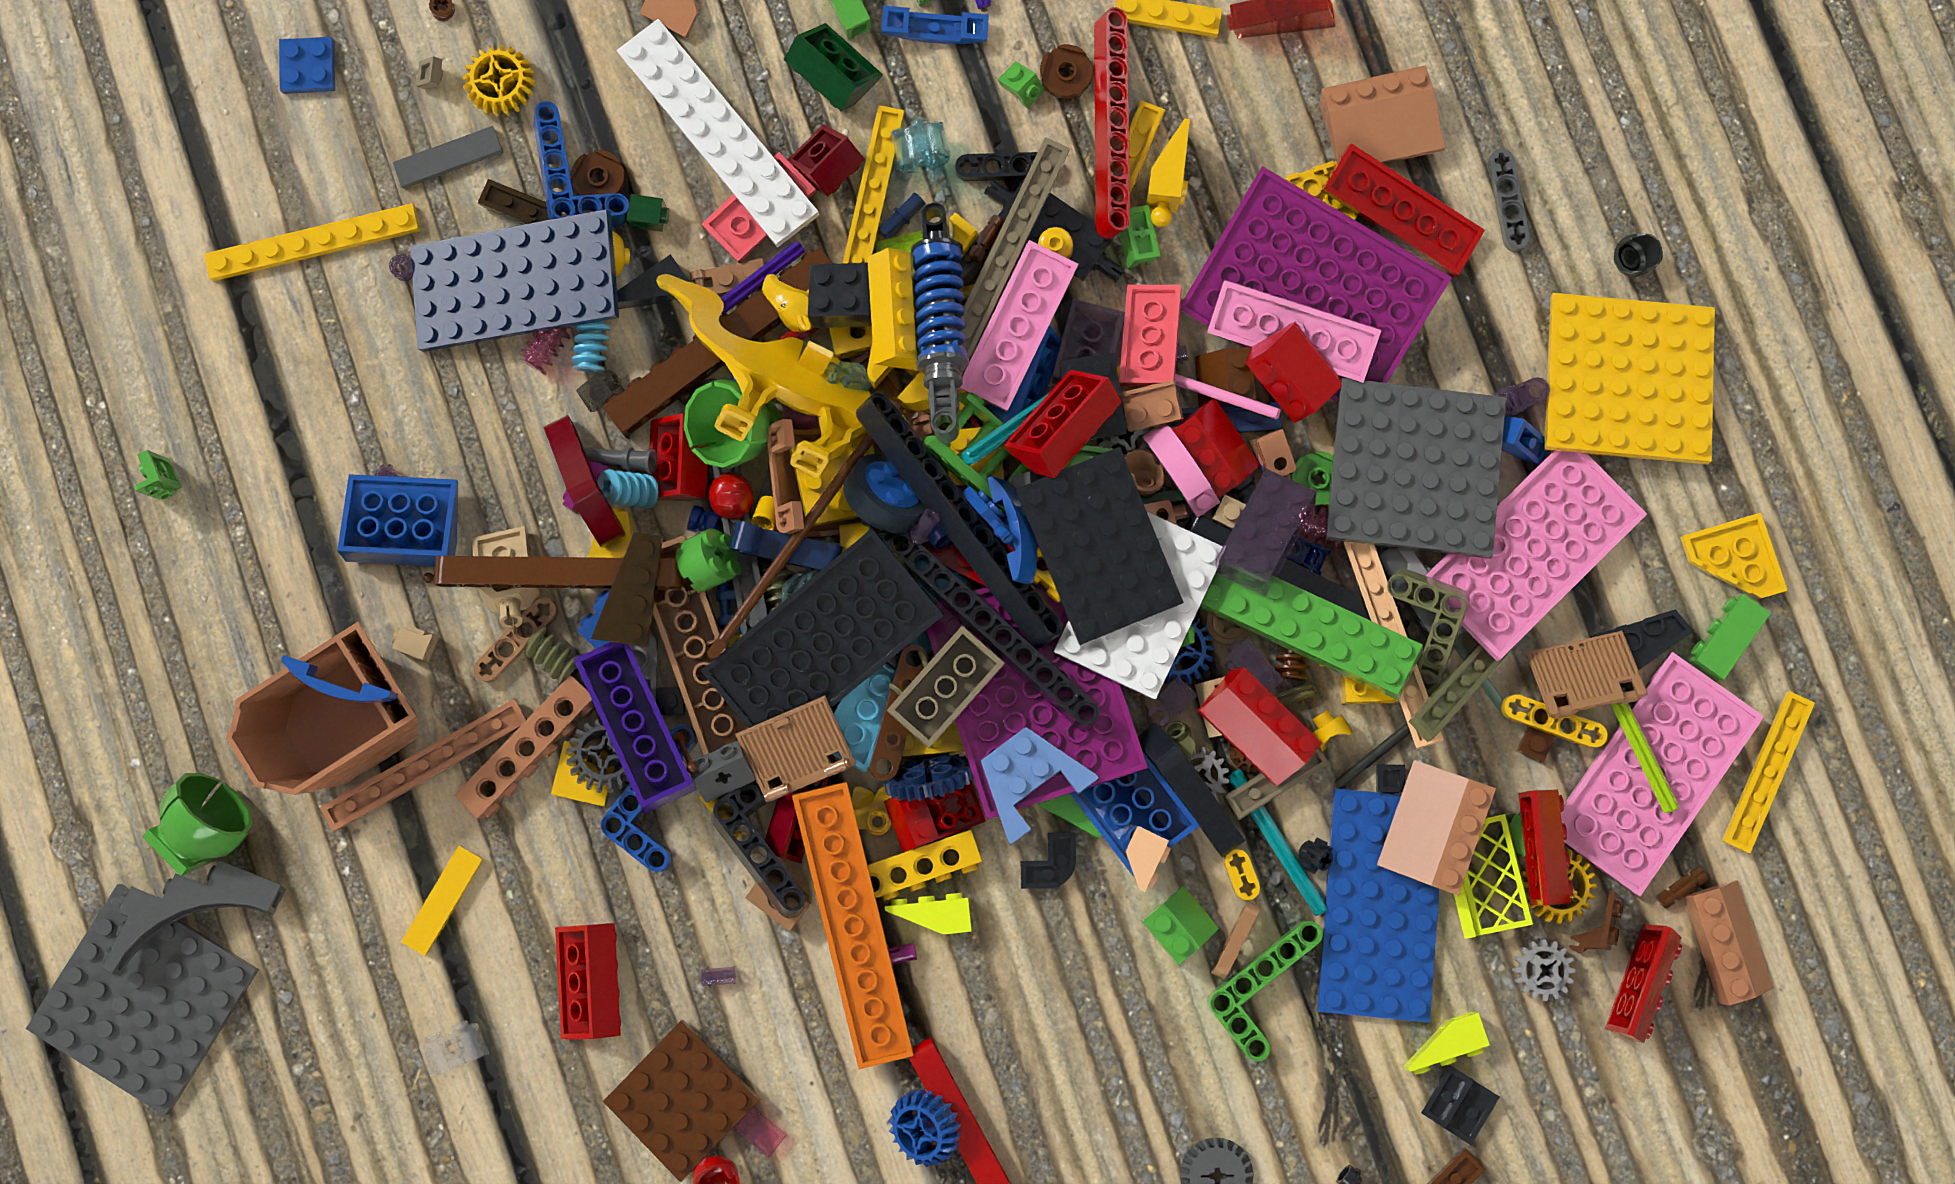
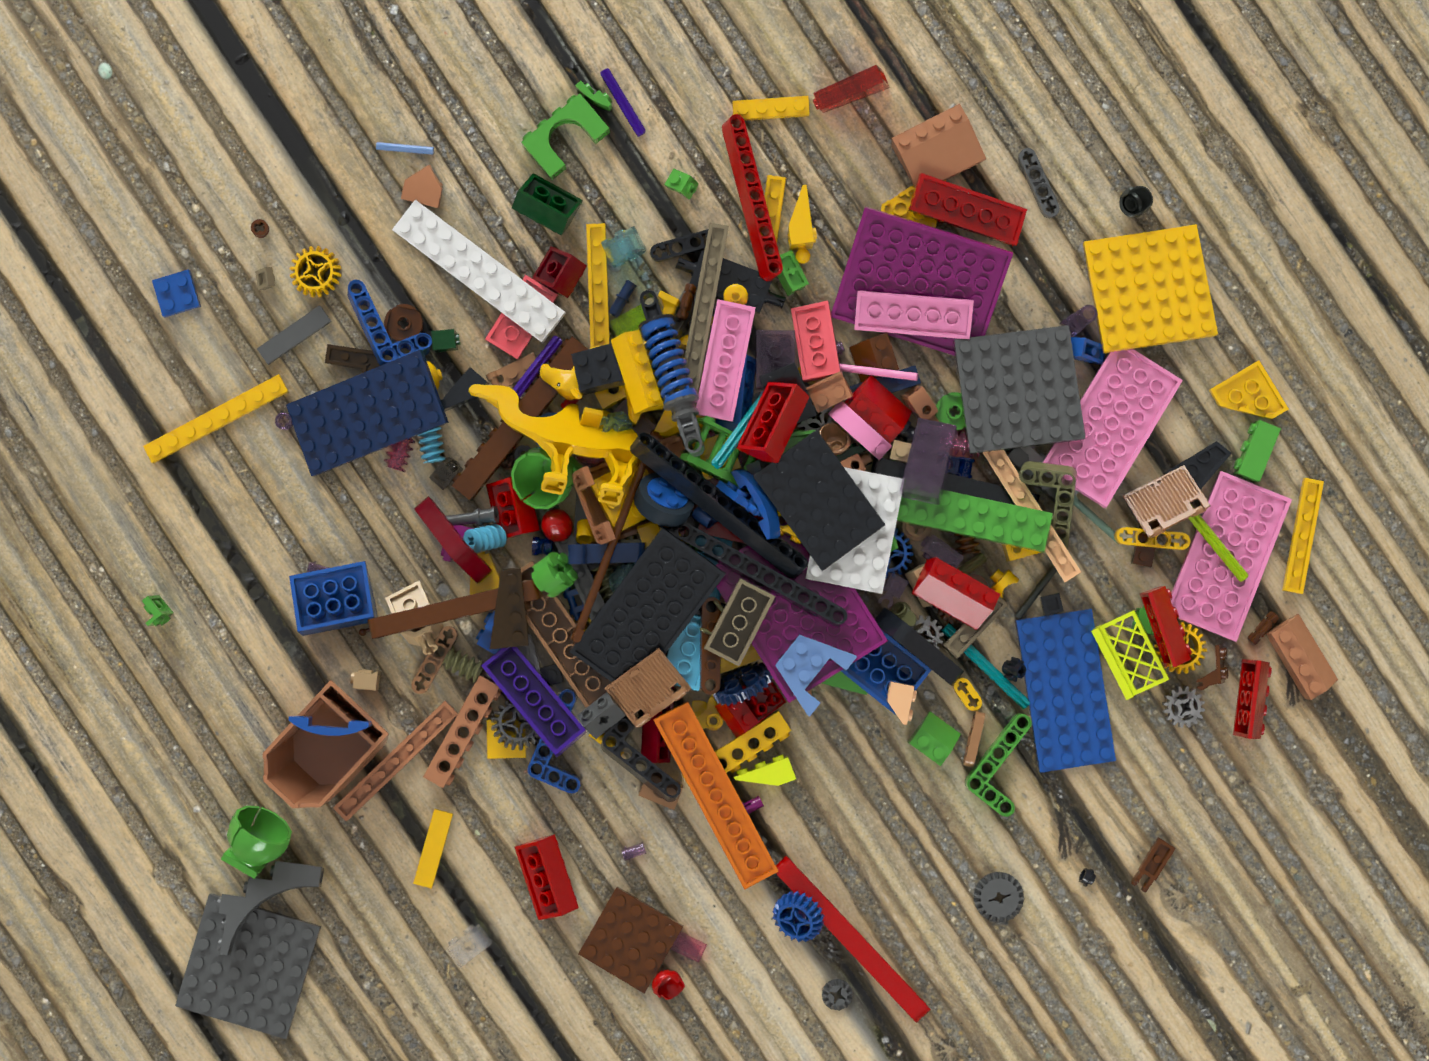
camera: 25 degrees left, 5 degrees up
reddish brown hinge [673,732,697,773] -> none
blue slope [881,6,989,44] -> none
clear purple pin [909,509,940,544] -> none
black plate [1020,832,1076,889] -> none
reddish brown plate [1040,44,1093,99] -> none
red slope [1245,322,1343,424] -> none
slope [1377,760,1496,896] -> none
neon yellow slope [1404,1011,1490,1075] -> none
olive plate [1408,643,1516,742] -> none
black slope [1421,1065,1500,1146] -> none

